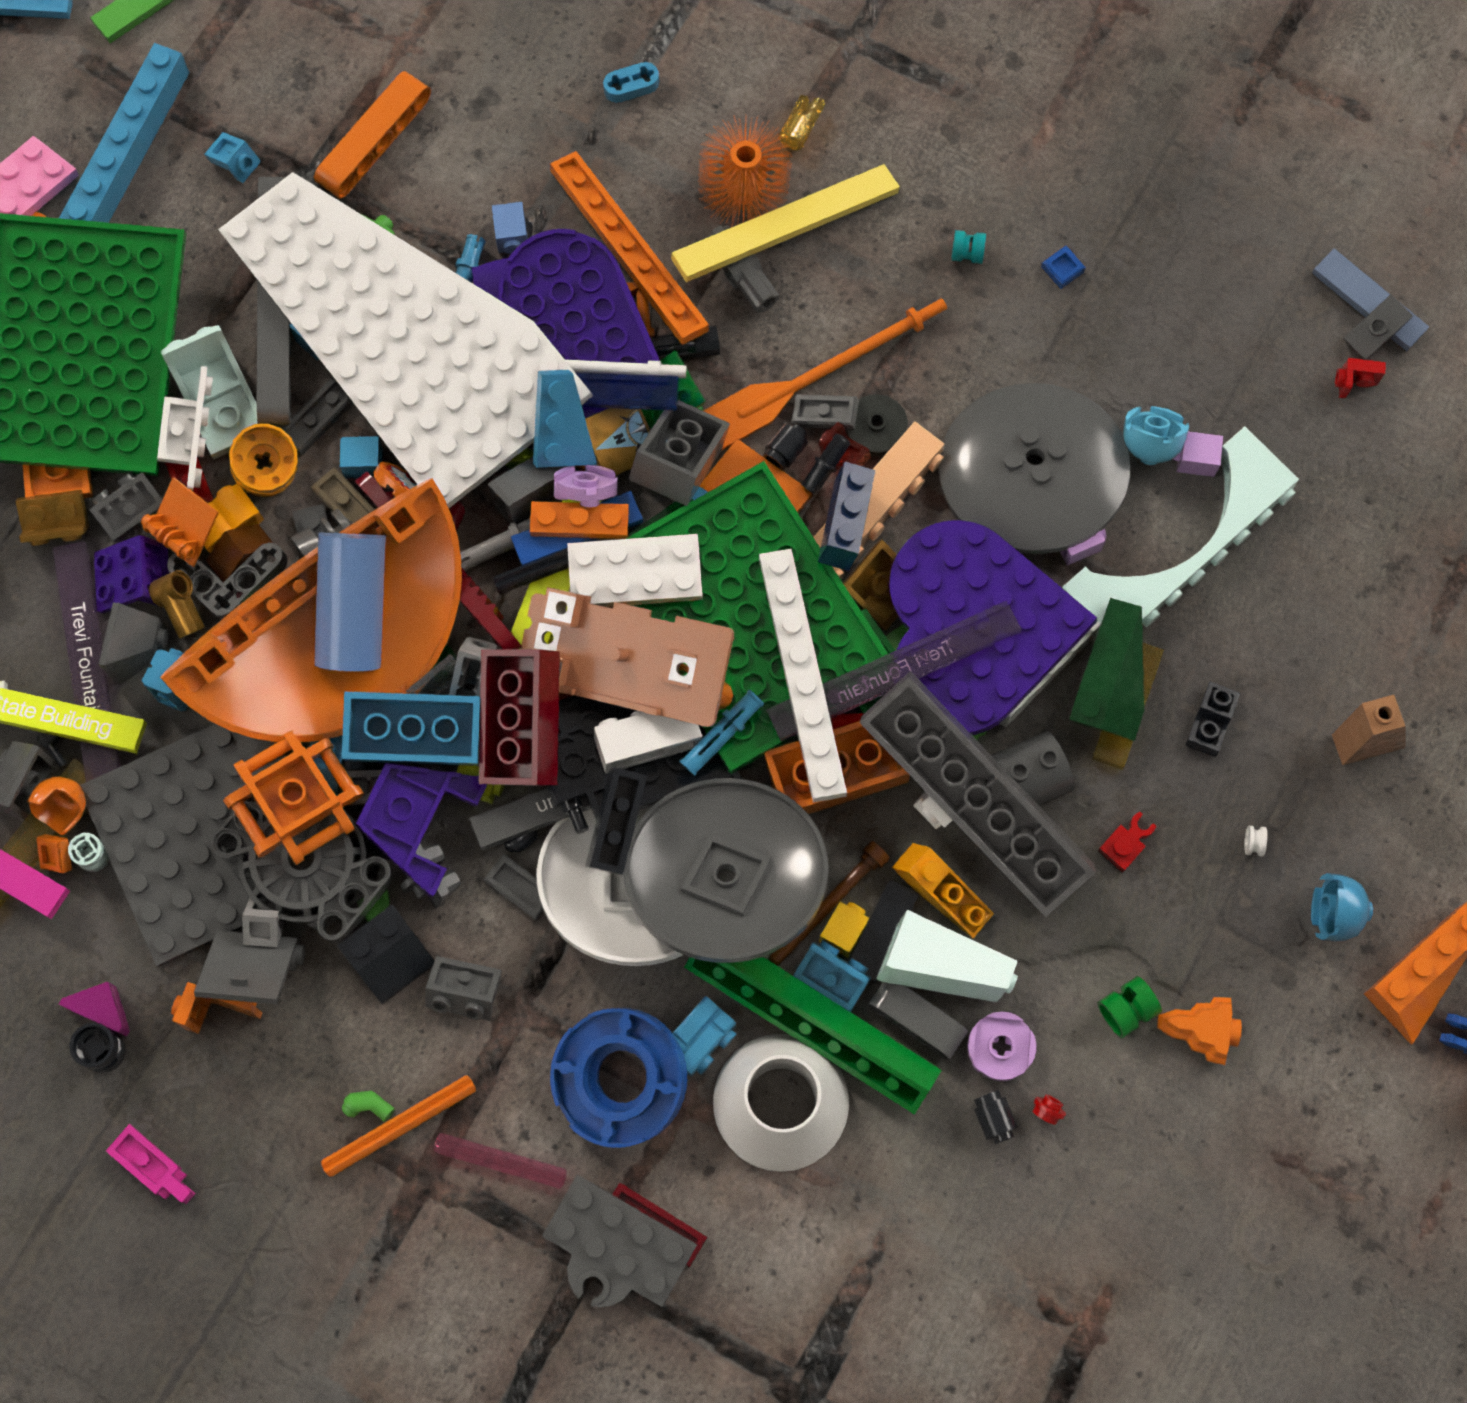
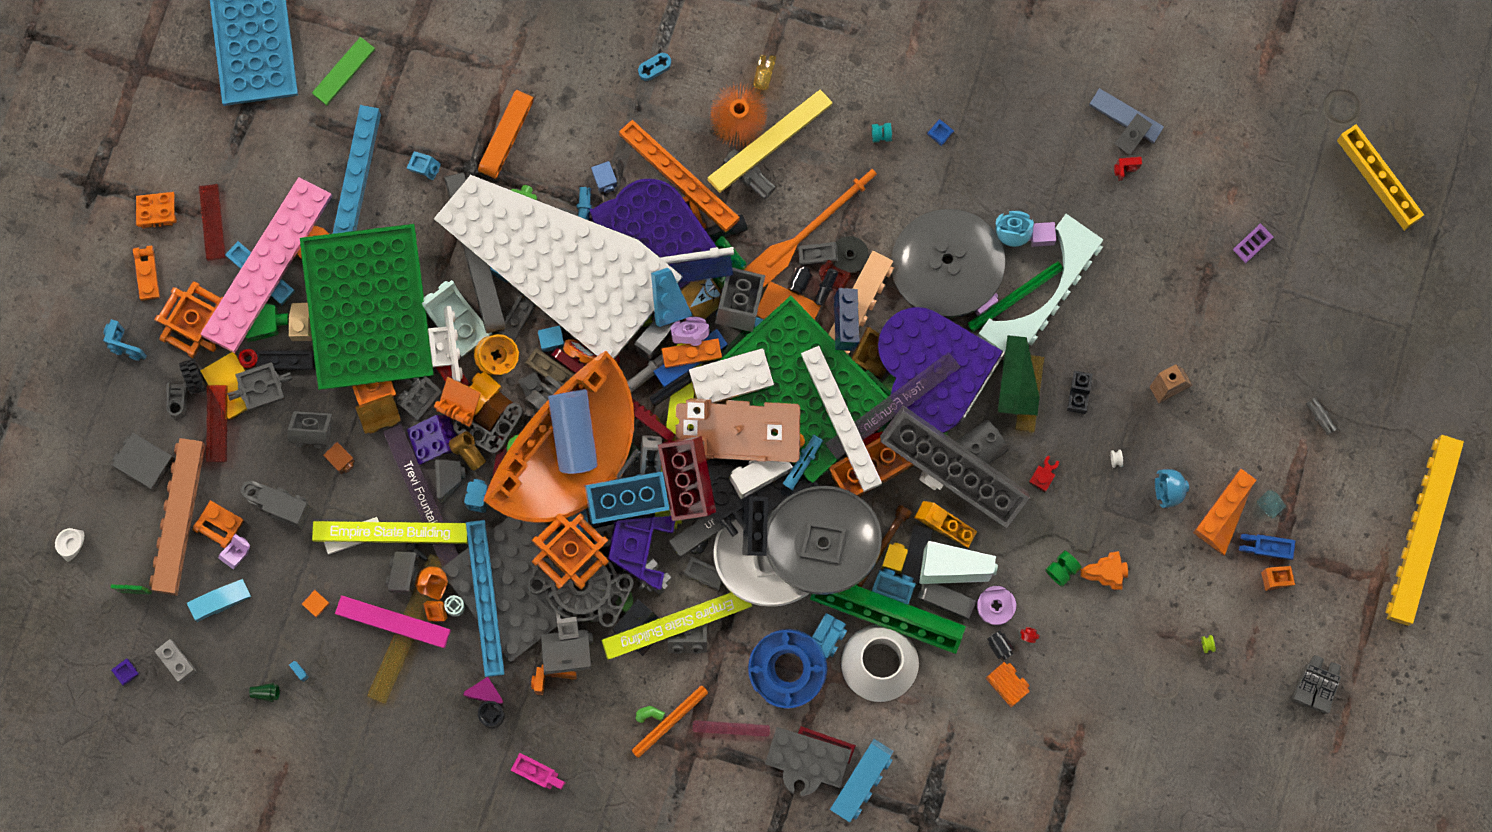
camera: 15 degrees left, 5 degrees up
none -> dark azure tile [466,520,505,677]
none -> neon yellow tile [601,592,752,659]
none -> dark azure wedge [830,739,894,822]
none -> green axle [968,261,1064,332]
none -> orange brick [986,662,1030,708]
none -> lime bush [1201,635,1216,654]

